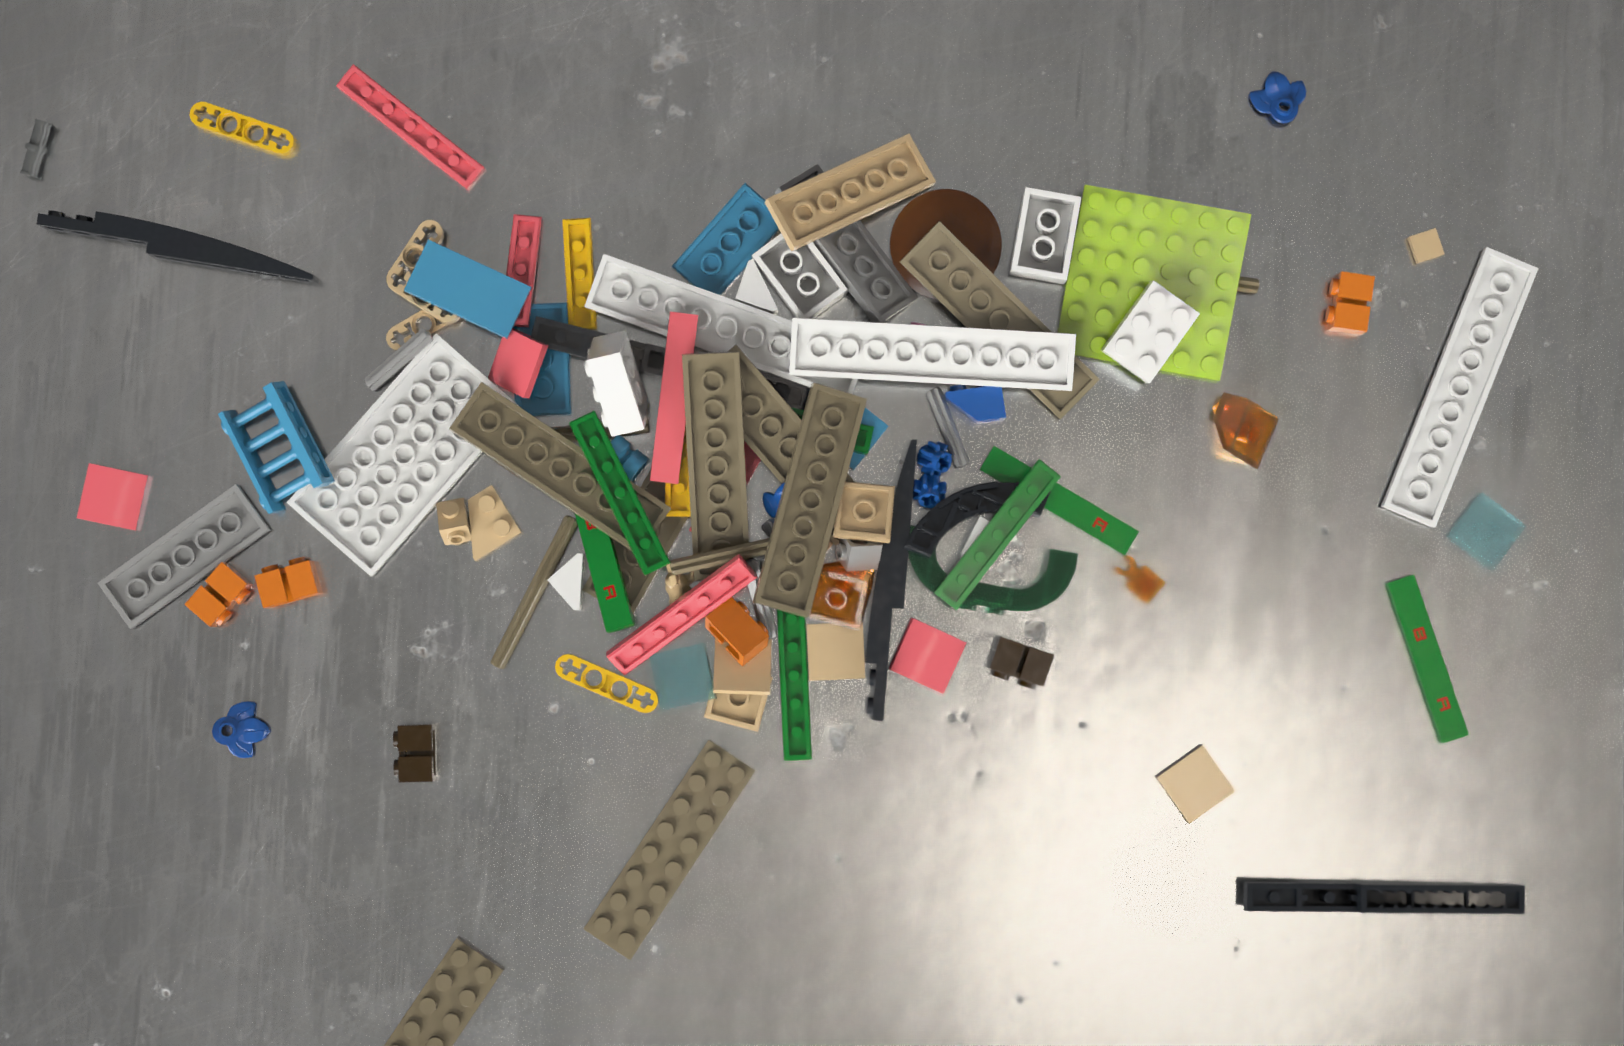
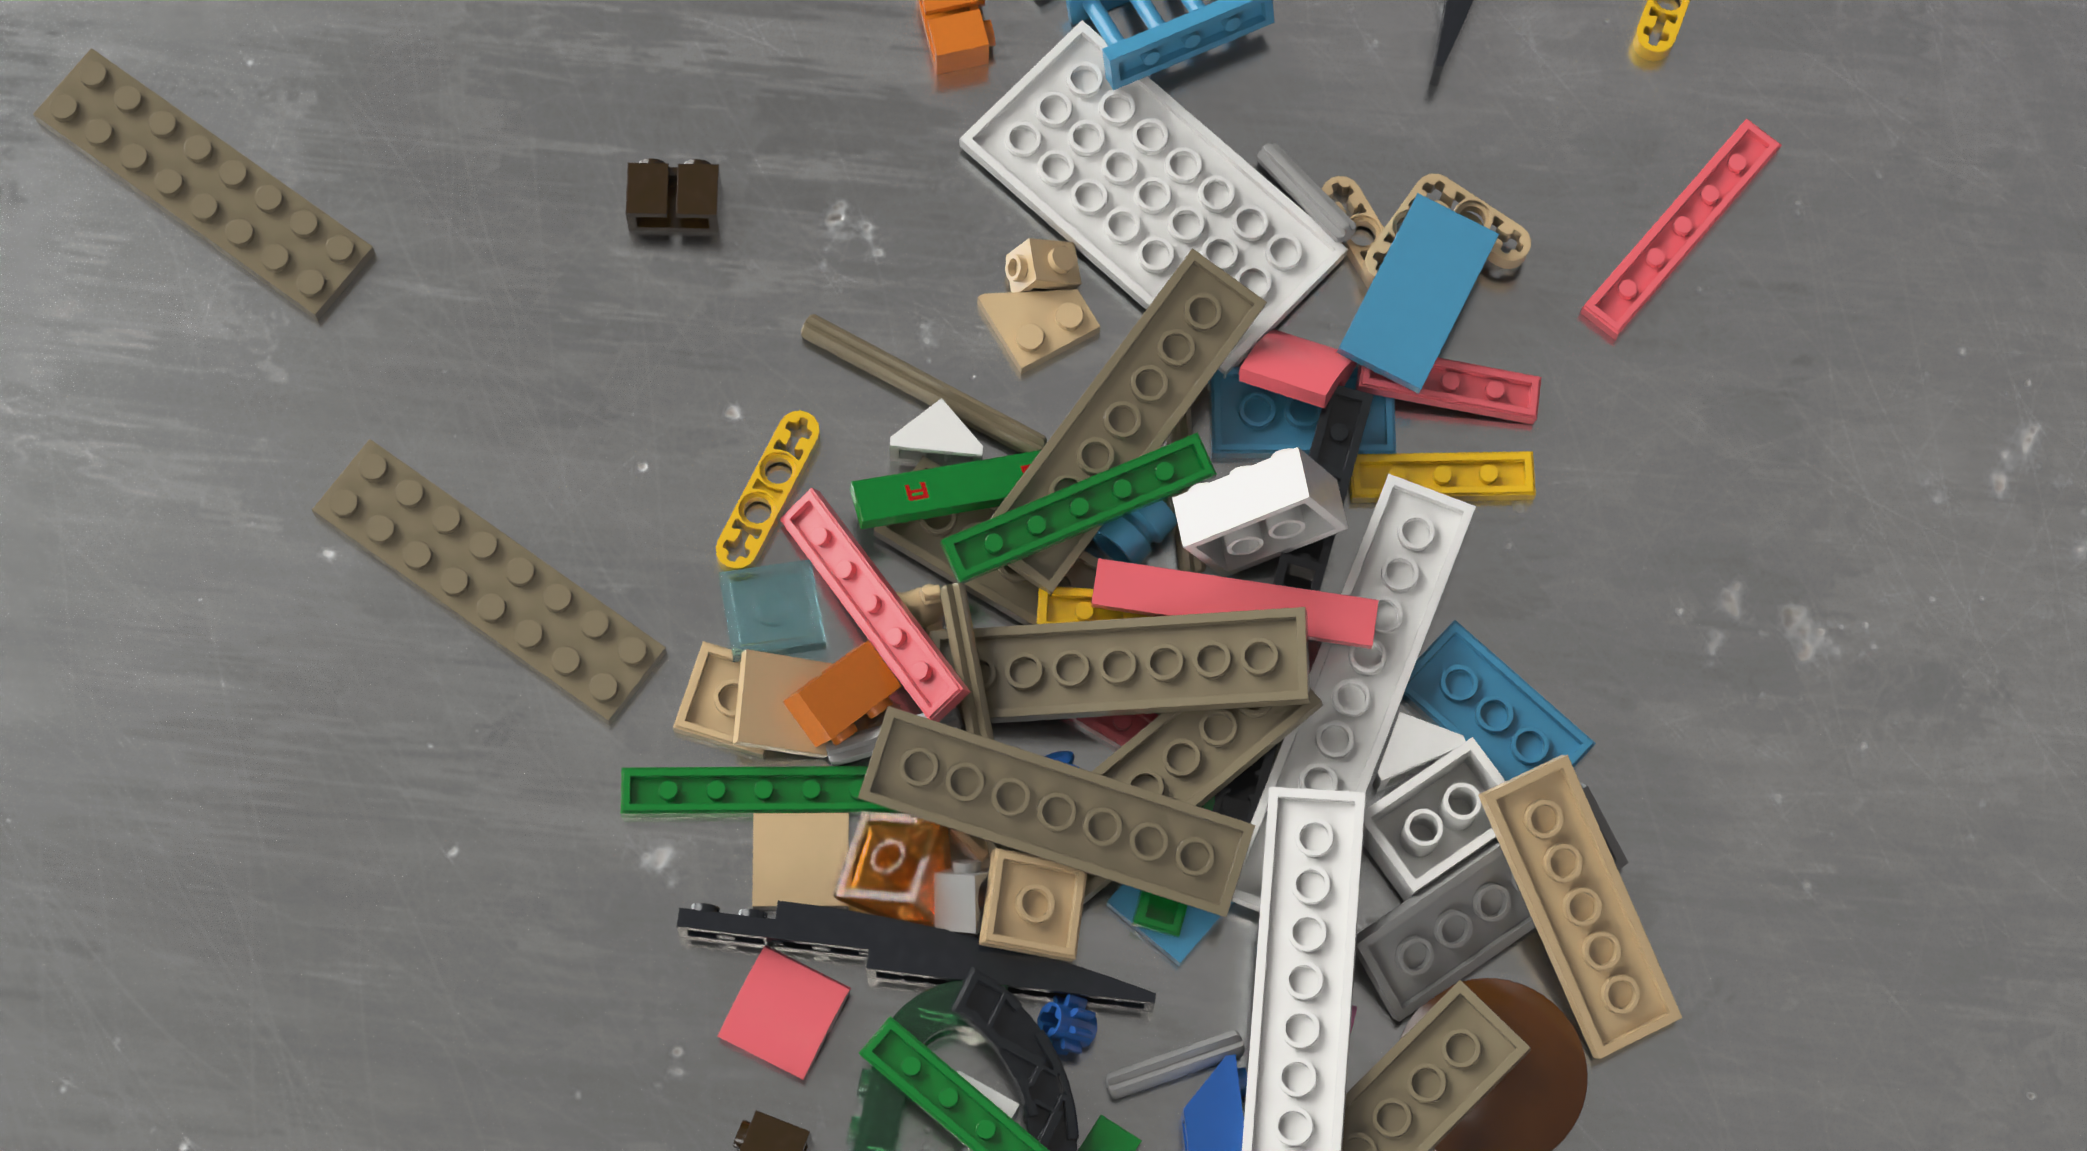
camera: 90 degrees right, 15 degrees down
blue gear [917,441,952,476] -> none

